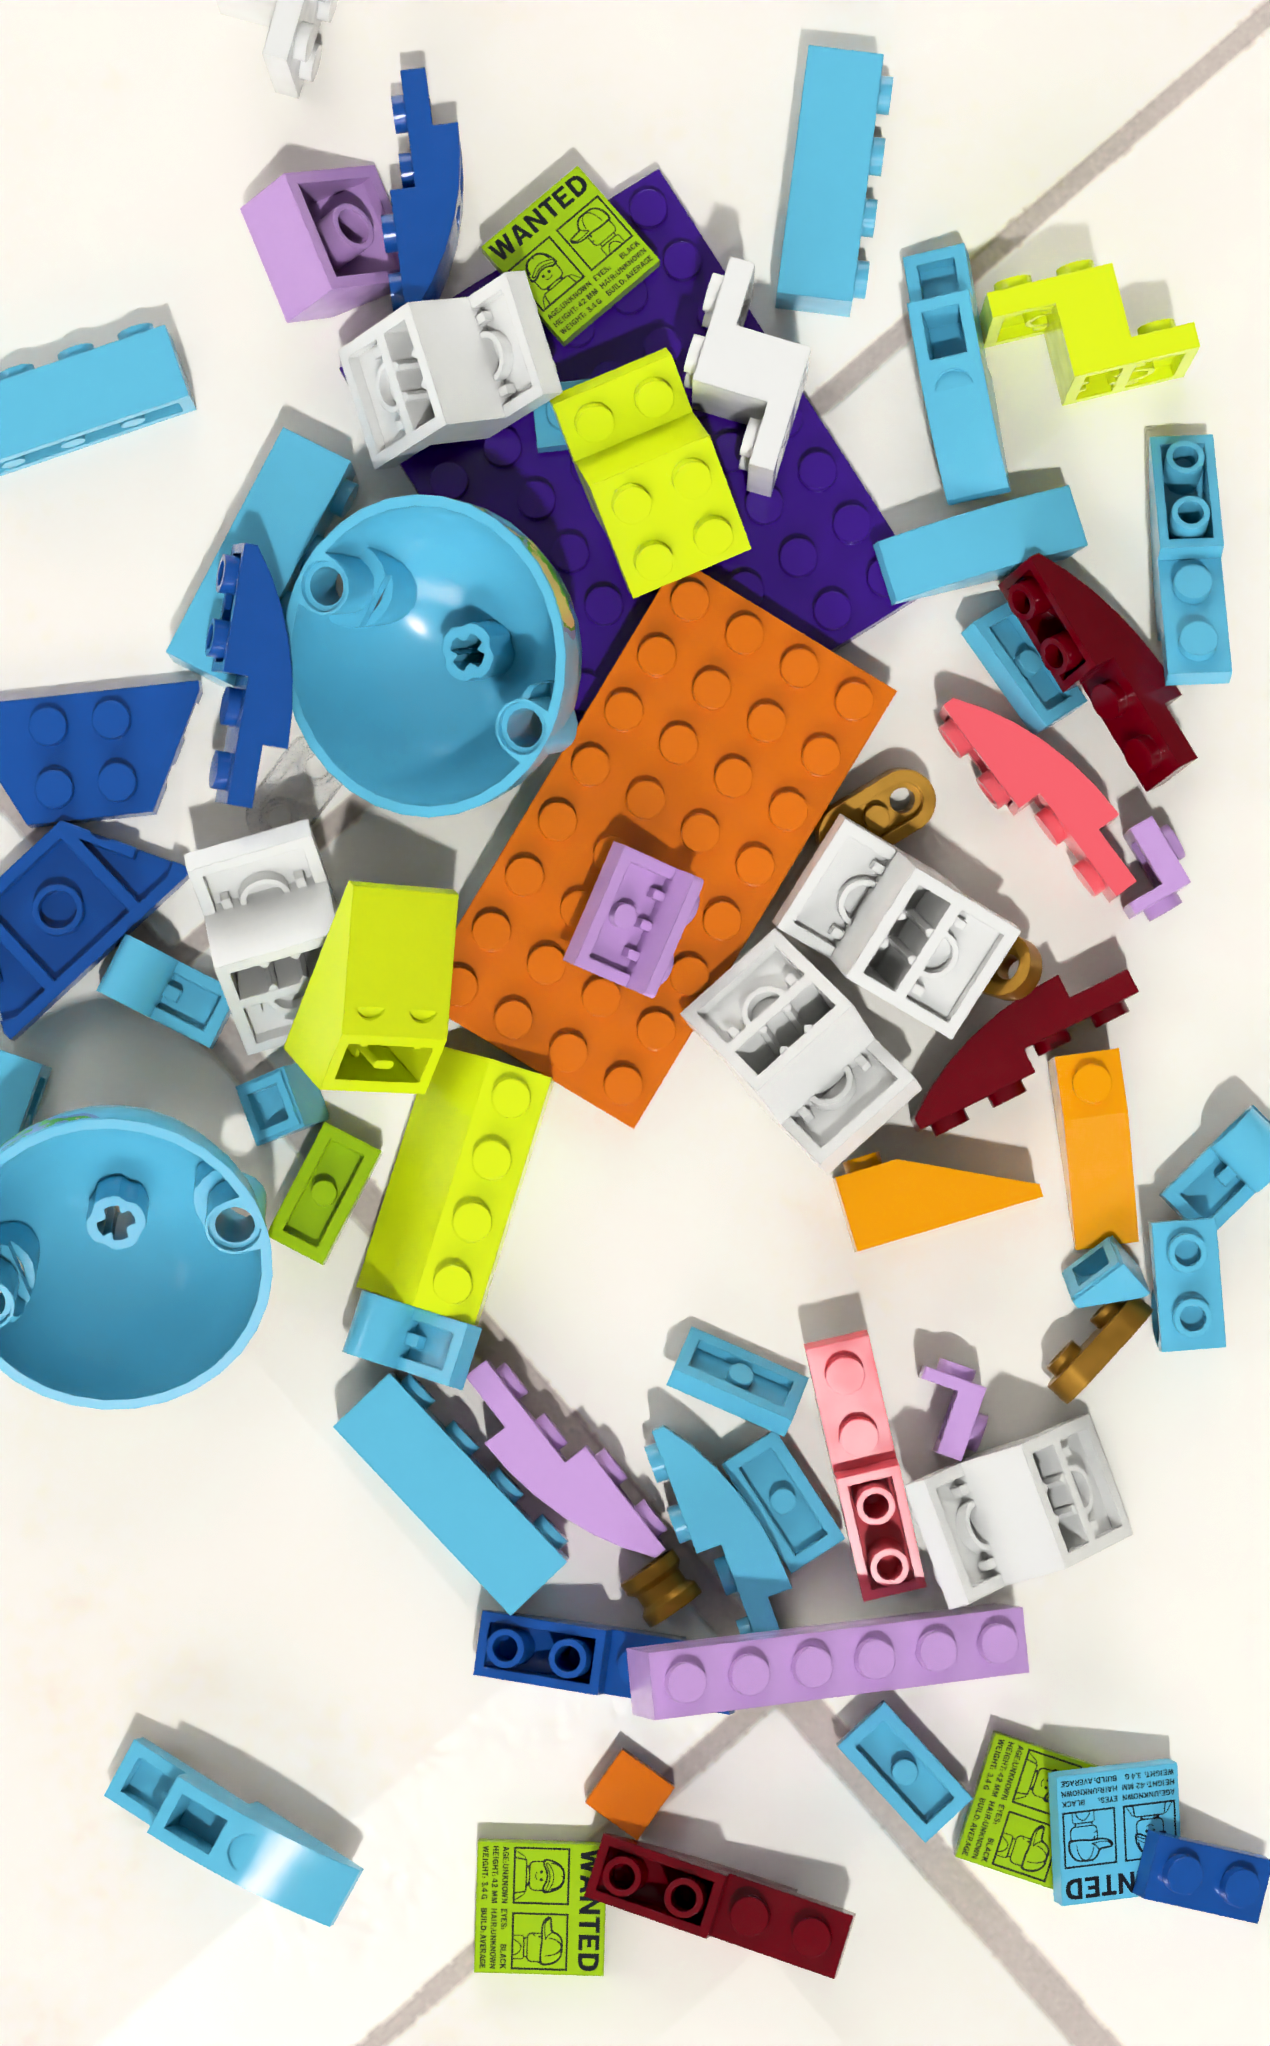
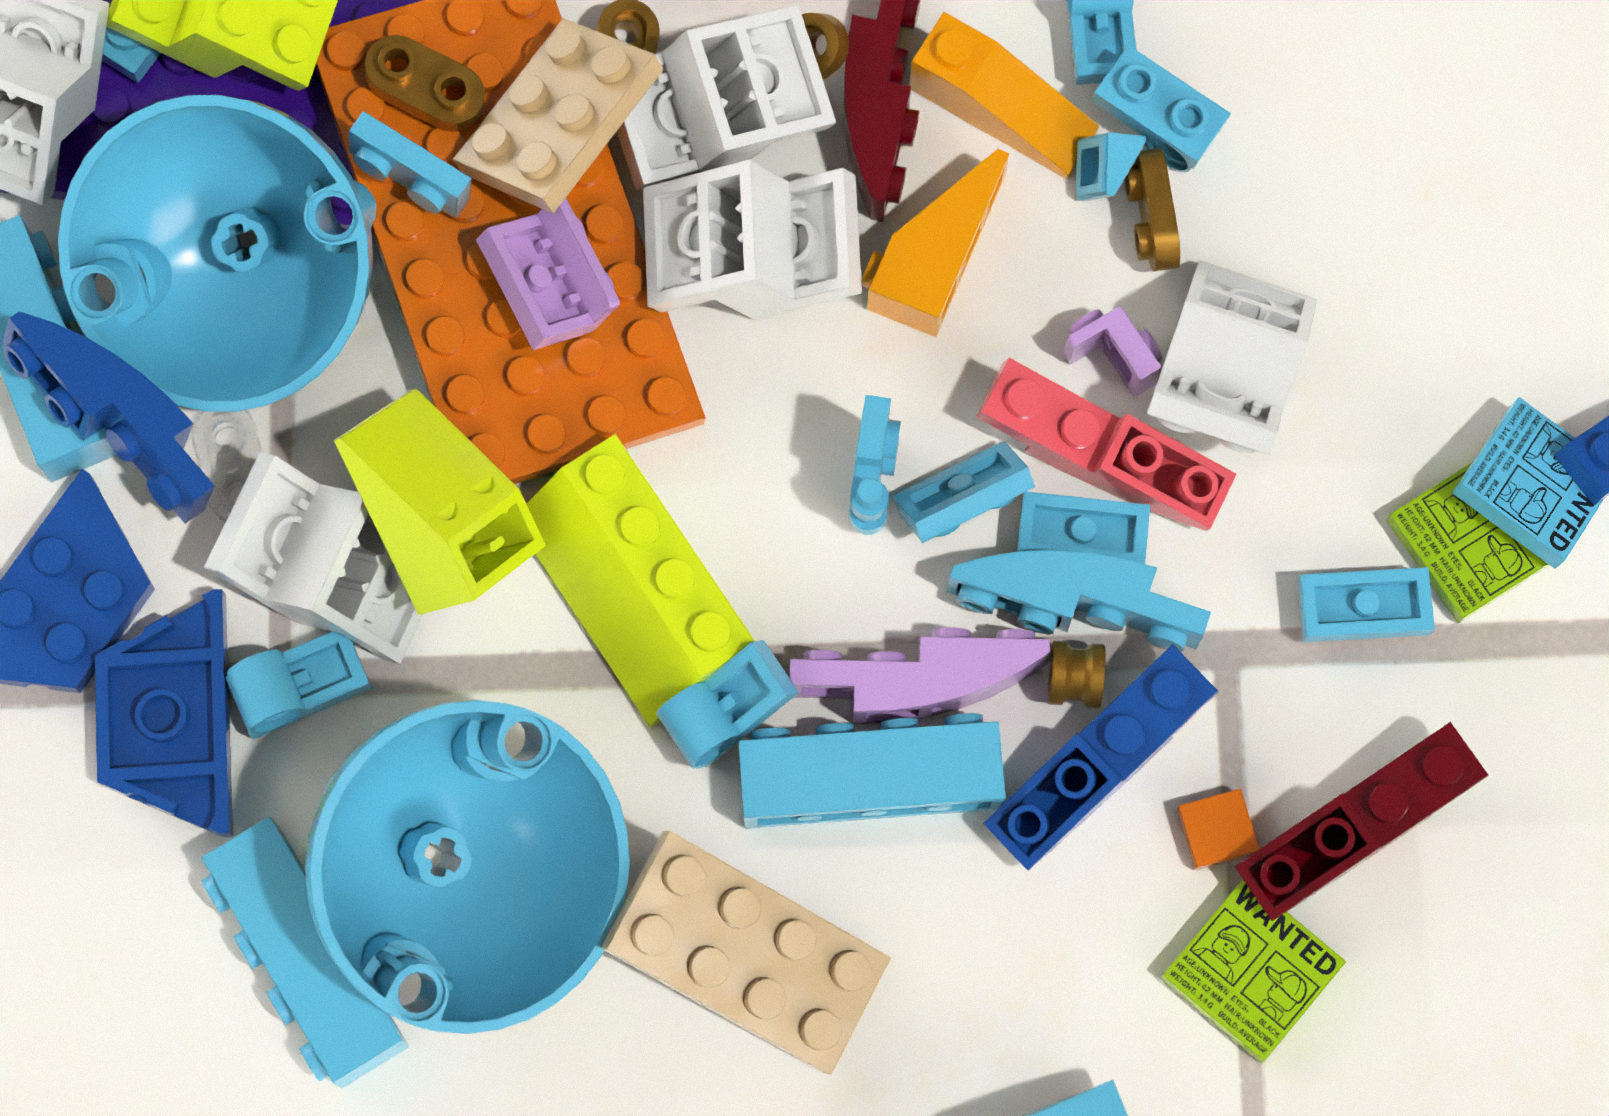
camera: 60 degrees left, 10 degrees down
medium azure slope [235,1063,329,1146] -> none
lime plate [268,1122,383,1265] -> none
lavender brick [626,1603,1029,1720] -> none
none -> medium azure plate [349,111,471,219]
none -> pearl gold plate [365,35,485,132]
none -> tan plate [453,18,664,214]
none -> tan plate [601,831,891,1075]
none -> medium azure plate [849,394,901,535]

